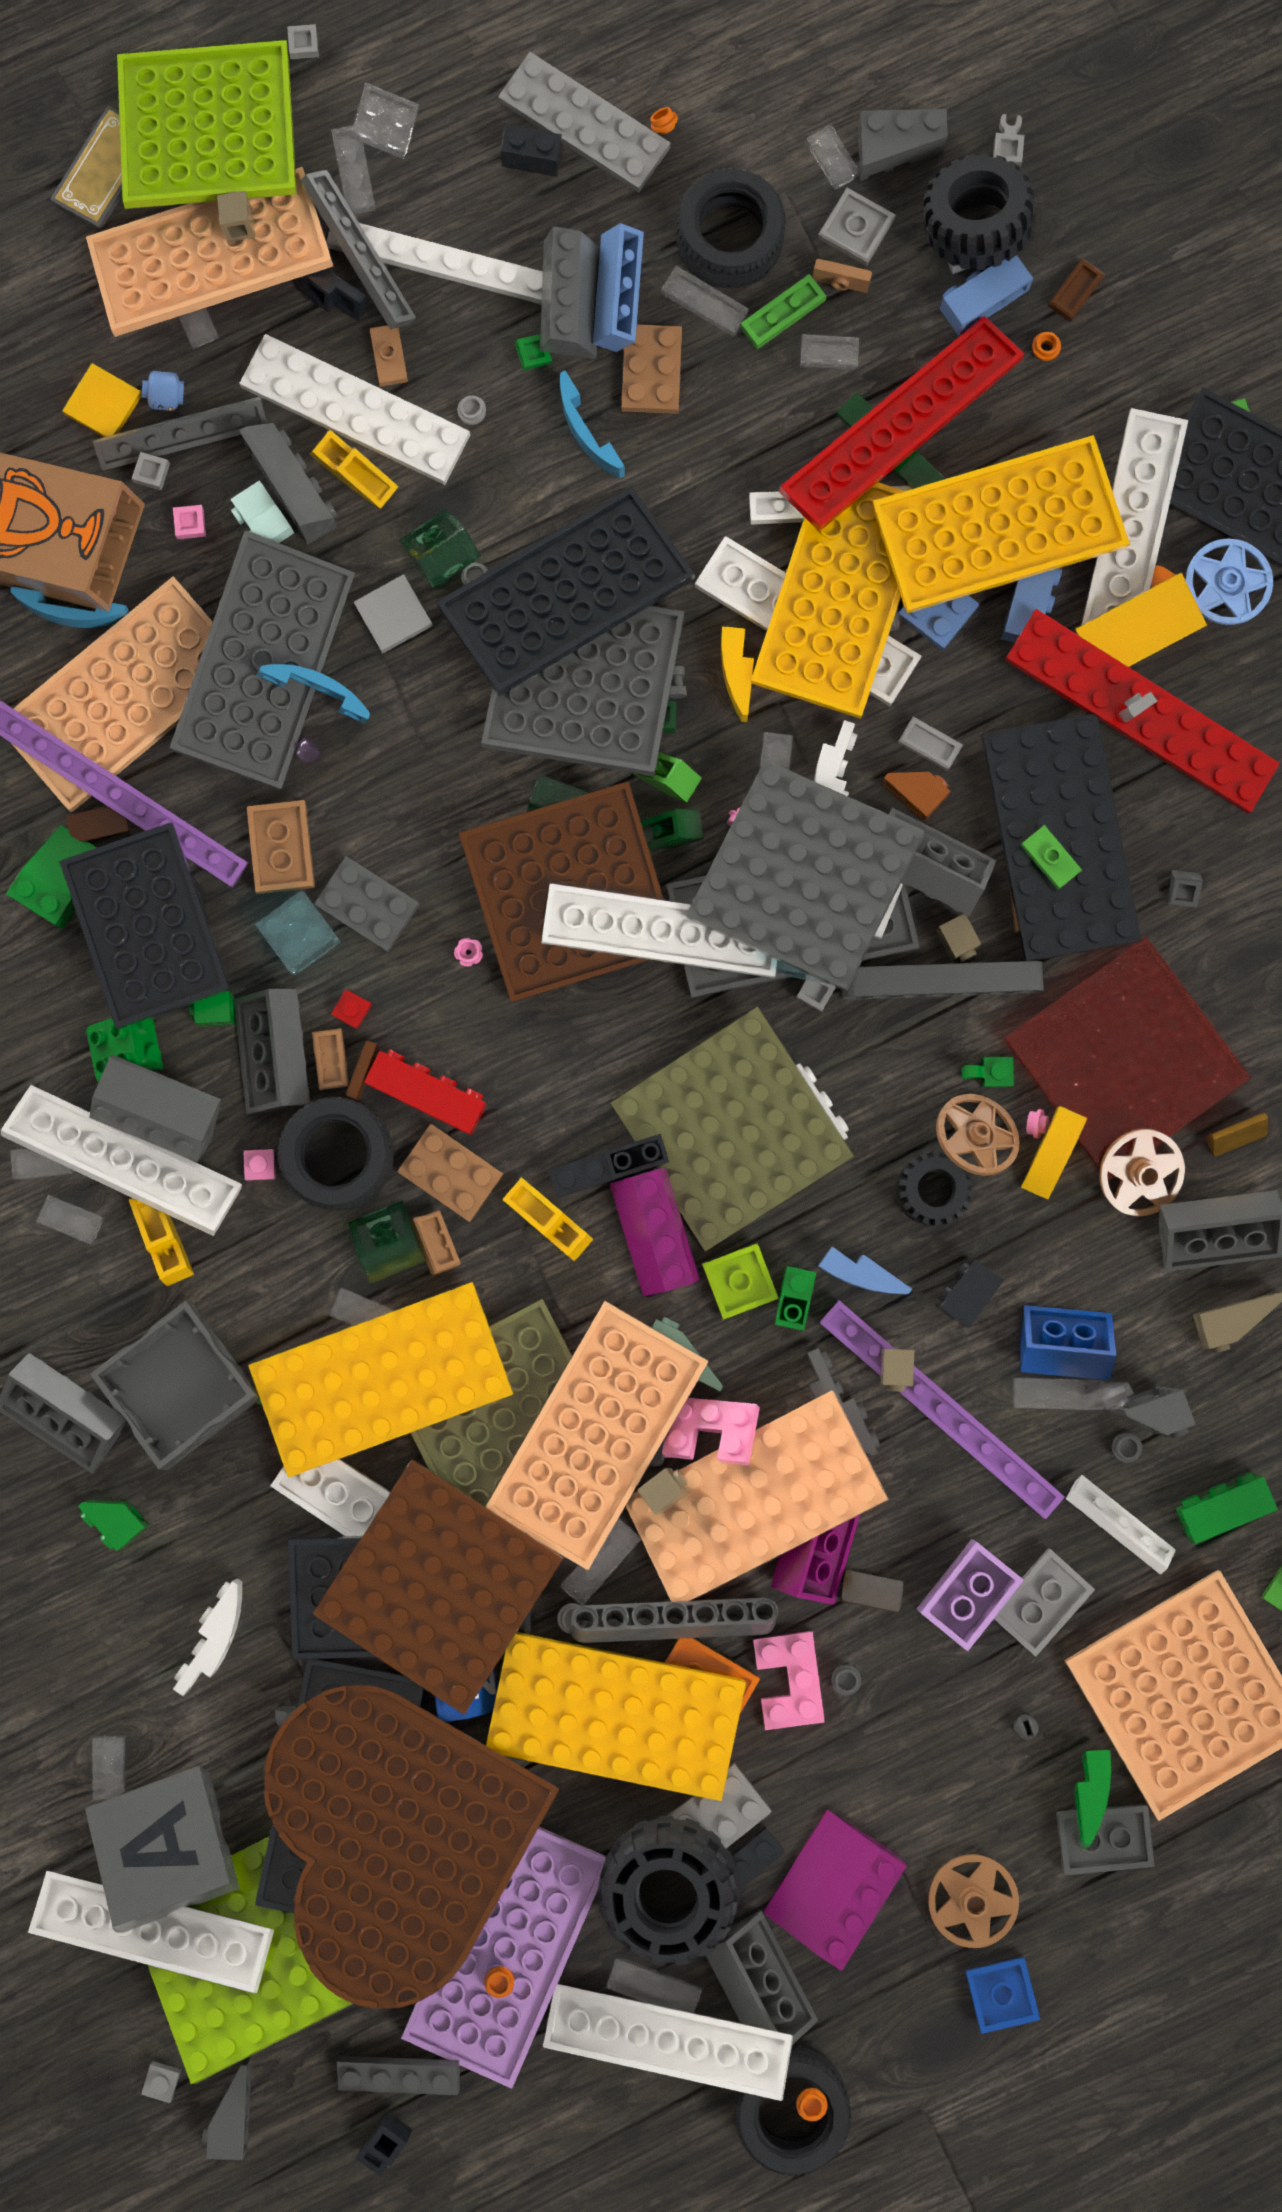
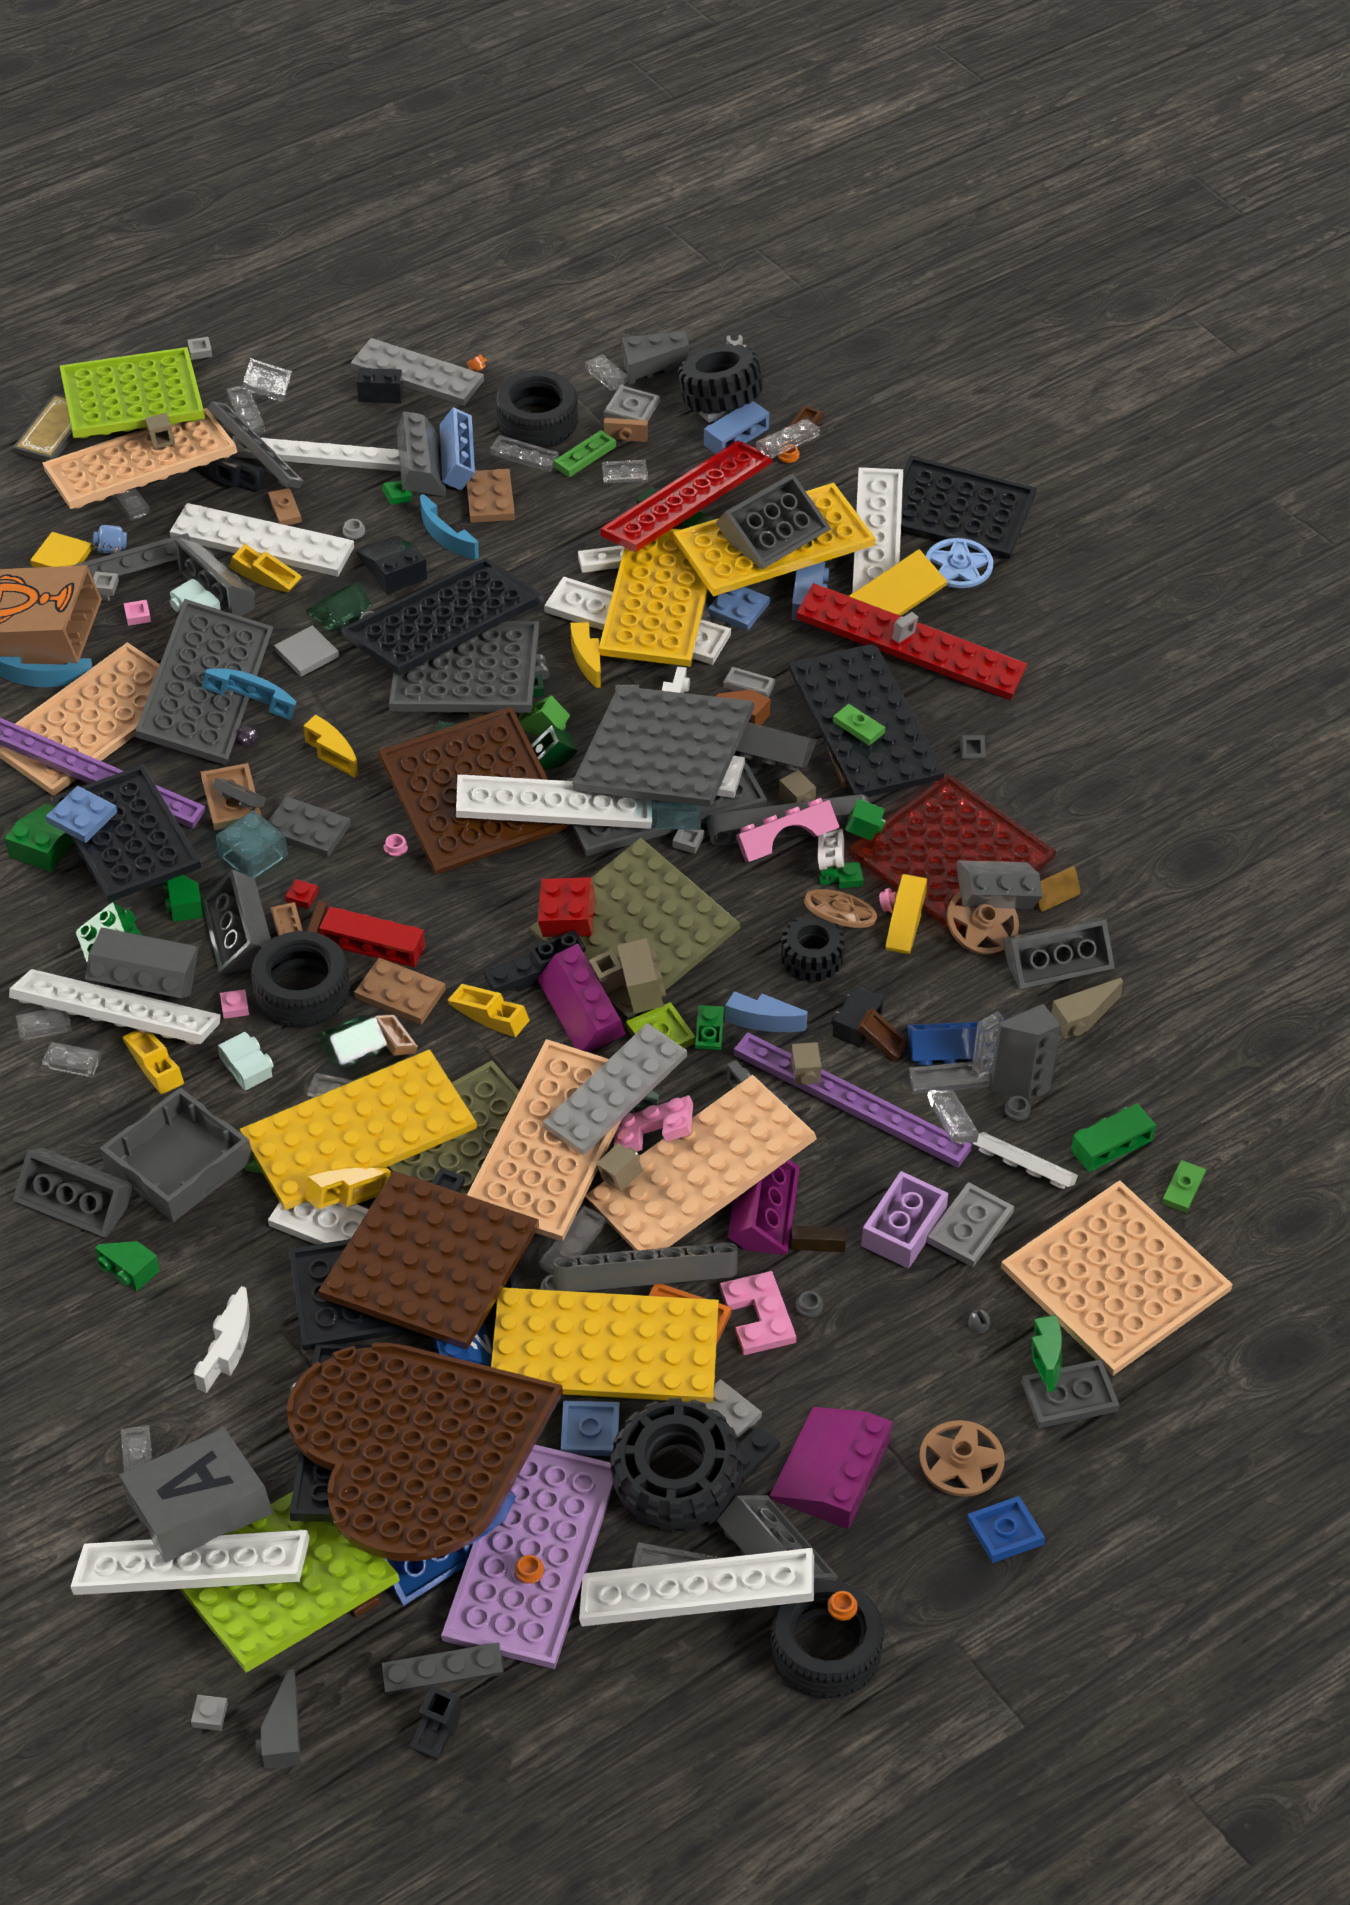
camera: 10 degrees left, 35 degrees down
none -> medium blue plate [46,786,117,843]
none -> dark grey plate [212,778,266,809]
none -> light aqua brick [218,1032,274,1091]
none -> yellow slope [304,715,358,778]
none -> yellow slope [305,1168,391,1210]
none -> black slope [356,535,427,594]
none -> black plate [432,1168,465,1192]
none -> red brick [538,877,595,937]
none -> light grey plate [543,1023,687,1156]
none -> medium blue plate [561,1401,619,1456]
none -> dark tan brick [589,949,626,994]
none -> dark tan brick [617,938,666,1014]
none -> dark grey slope [716,473,831,570]
none -> bright pink arch [735,798,840,863]
none -> clear plate [756,419,820,458]
none -> white plate [818,829,844,870]
none -> green brick [845,798,886,841]
none -> reddish brown tile [857,1008,909,1062]
none -> clear plate [927,1090,979,1144]
none -> dark grey slope [956,860,1043,909]

